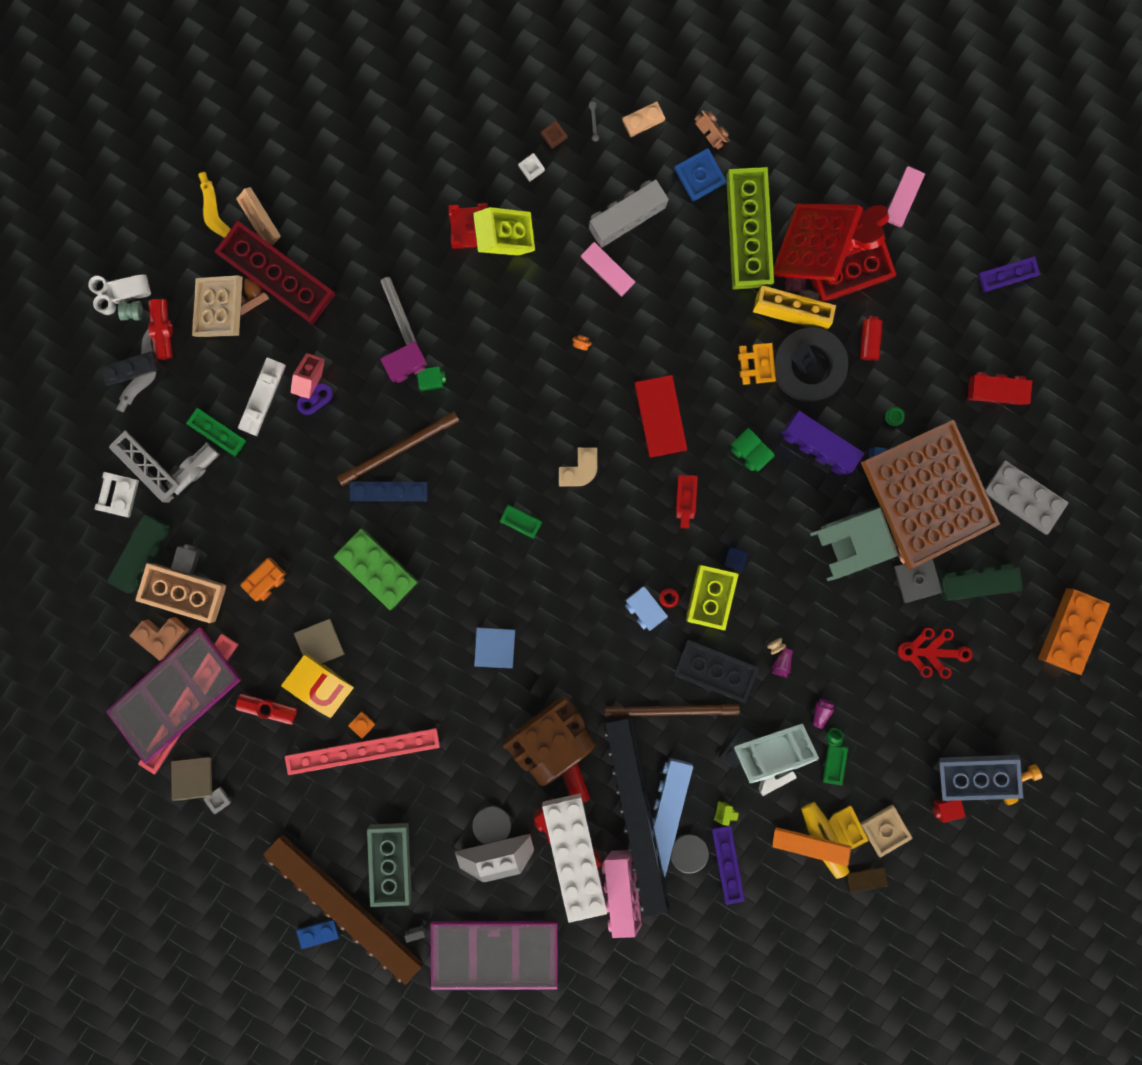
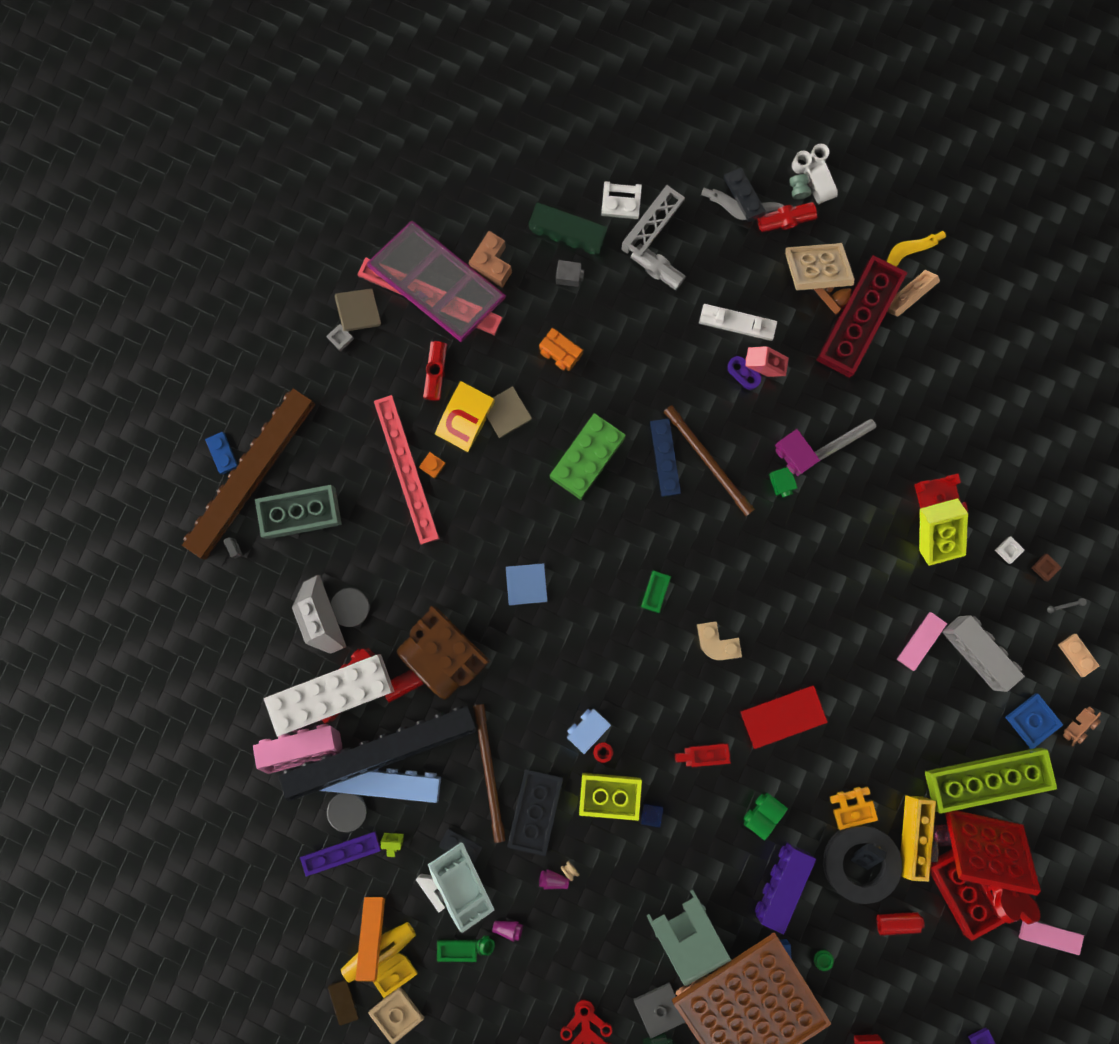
camera: 85 degrees right, 5 degrees down
light nougat brick [135,563,227,623] -> none
green plate [186,408,246,456] -> none
clear door [430,921,558,990] -> none
orange plate [572,335,592,350] -> none

